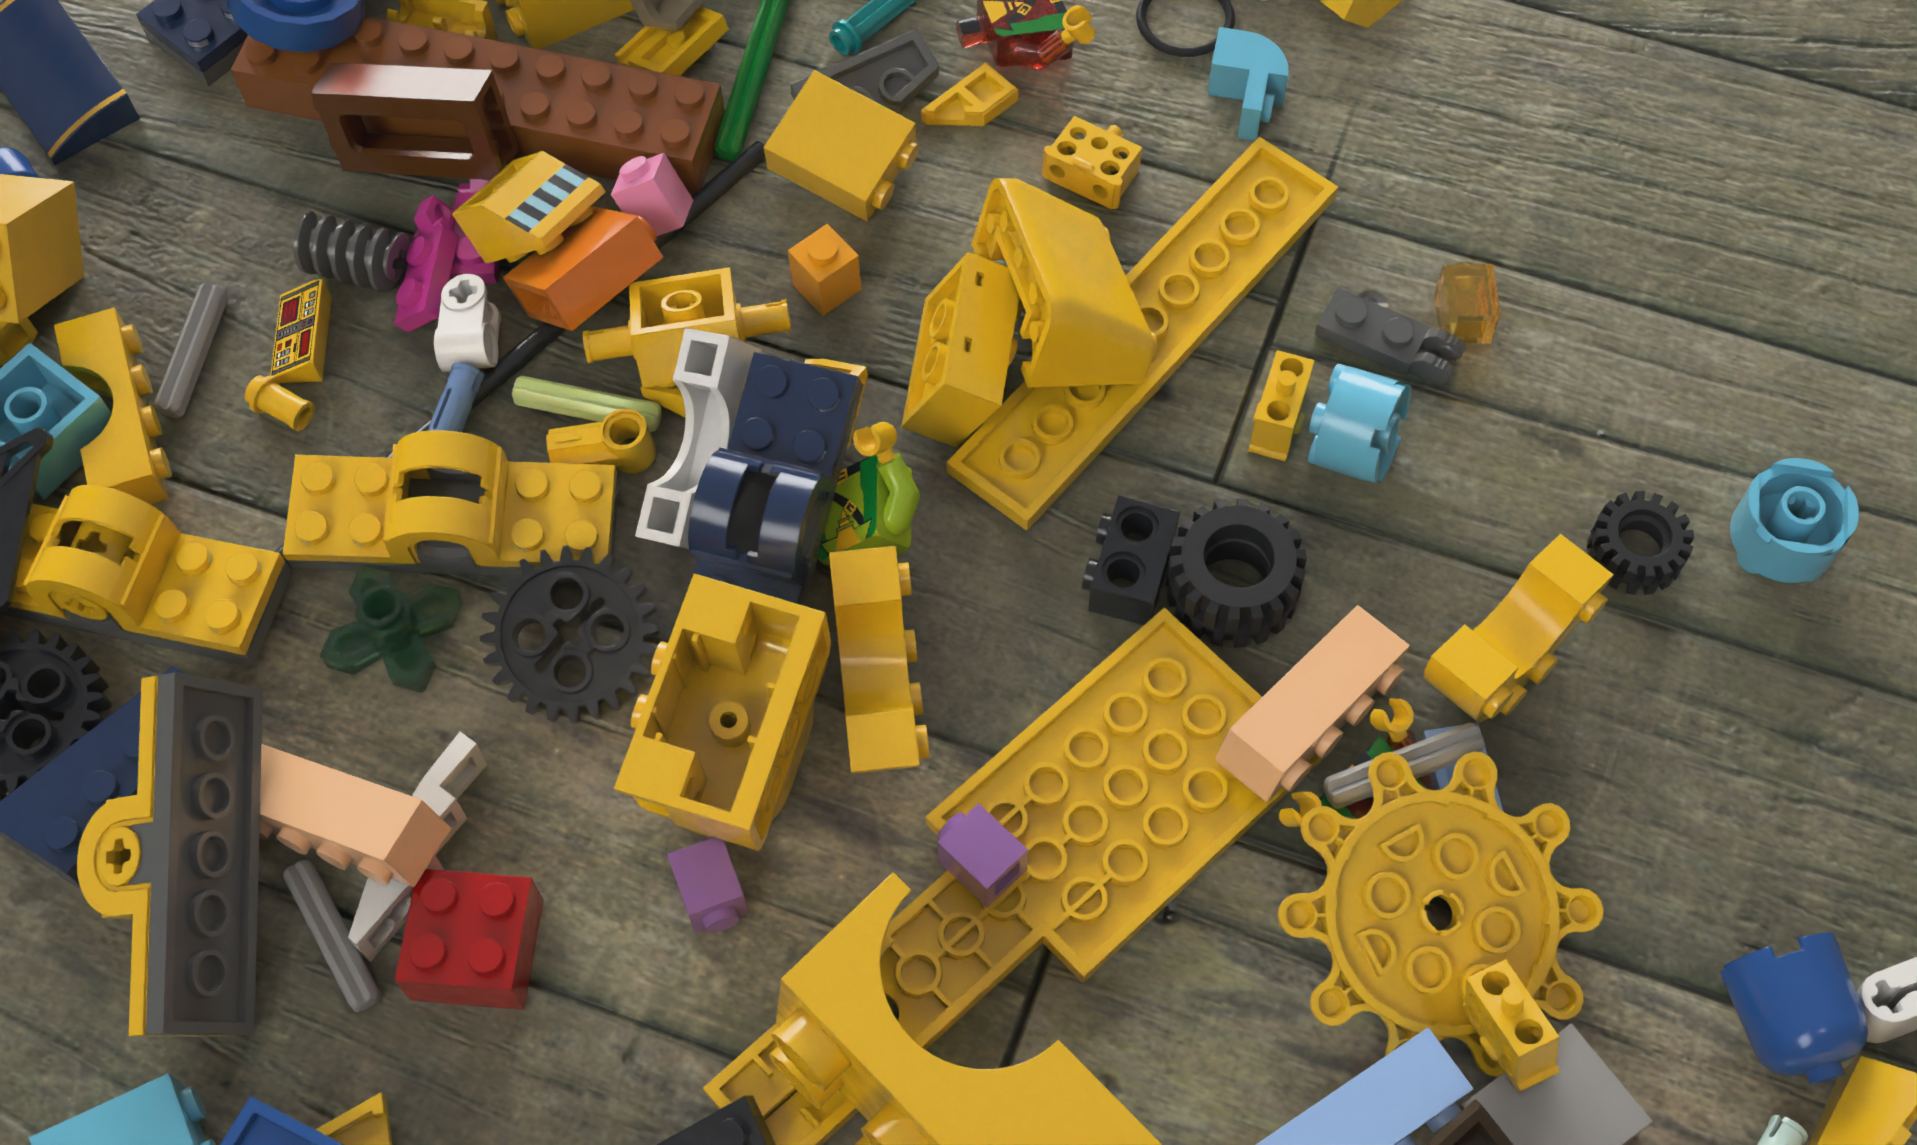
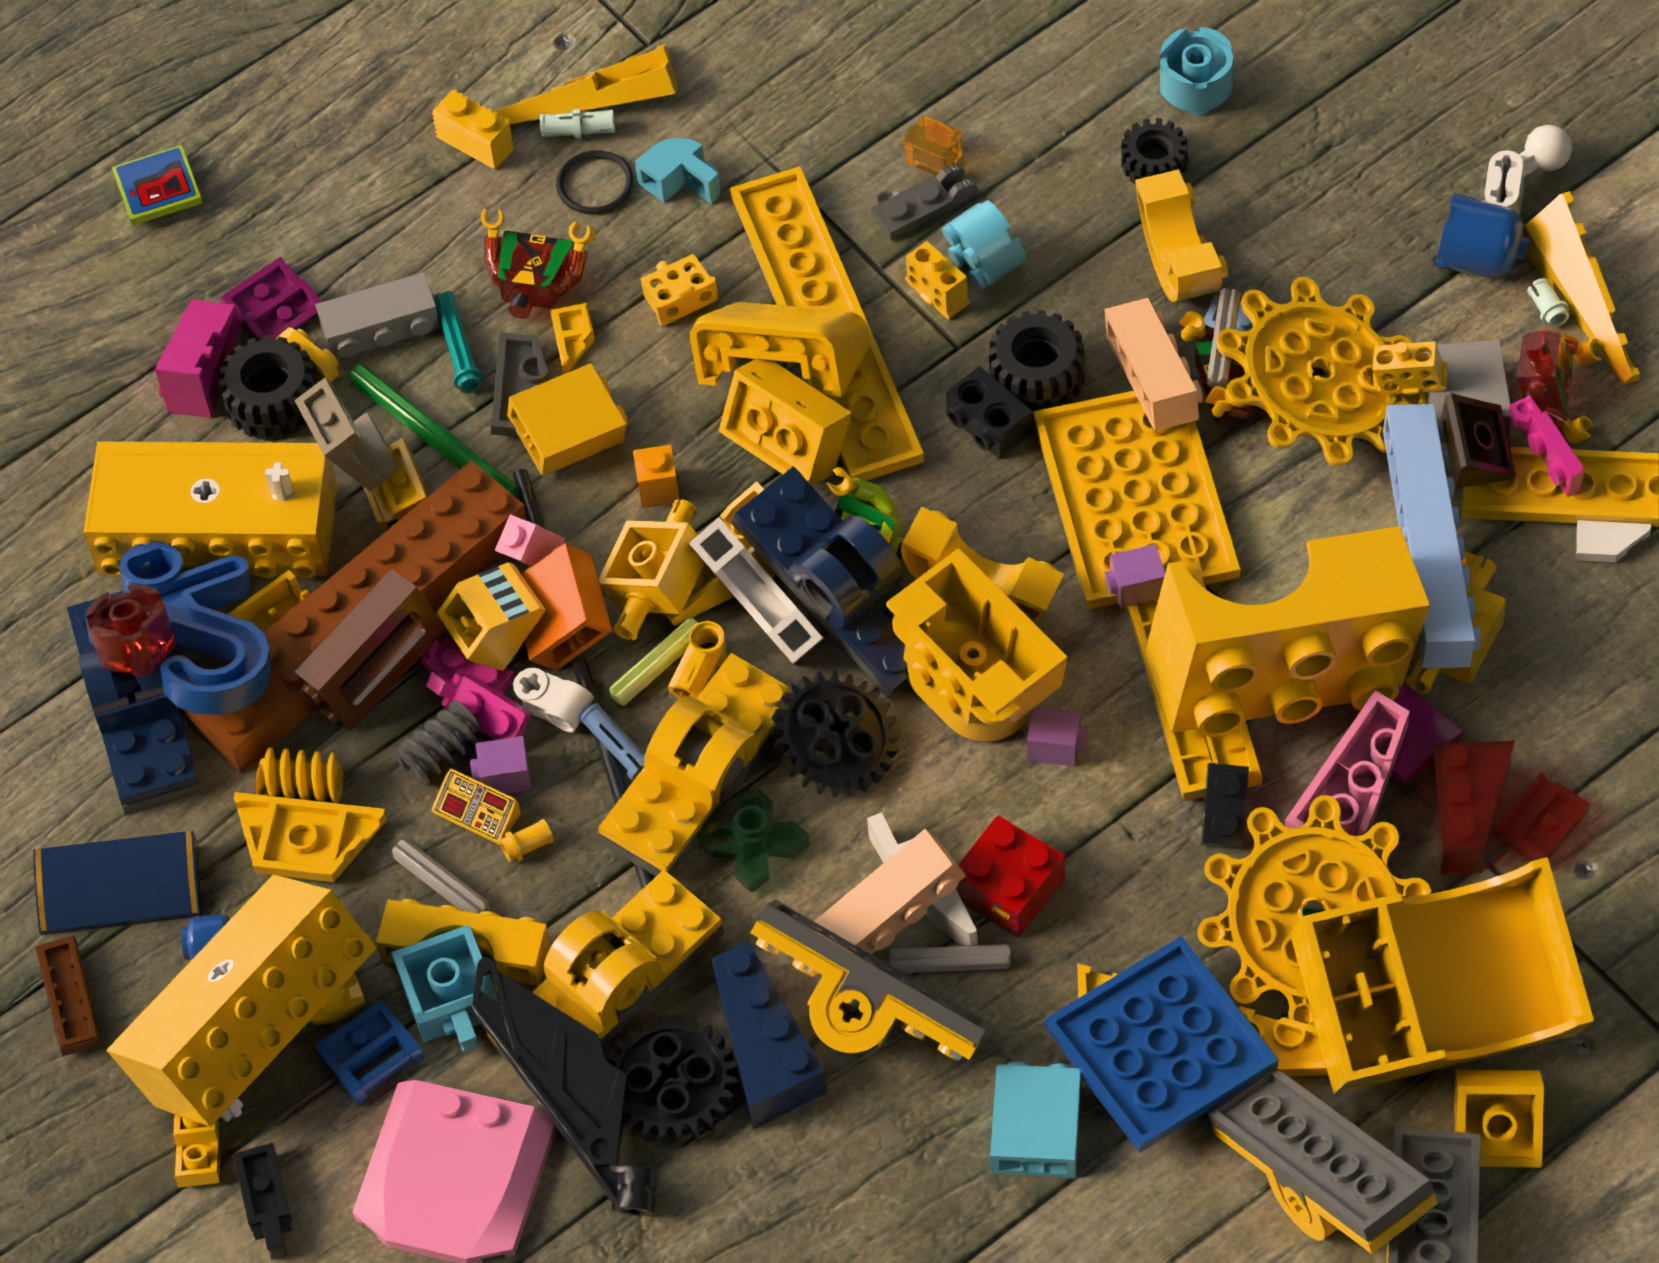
camera: 55 degrees left, 5 degrees down
none -> yellow wing [234,792,387,882]
none -> yellow piece [256,747,343,803]
none -> medium lavender brick [470,736,532,794]

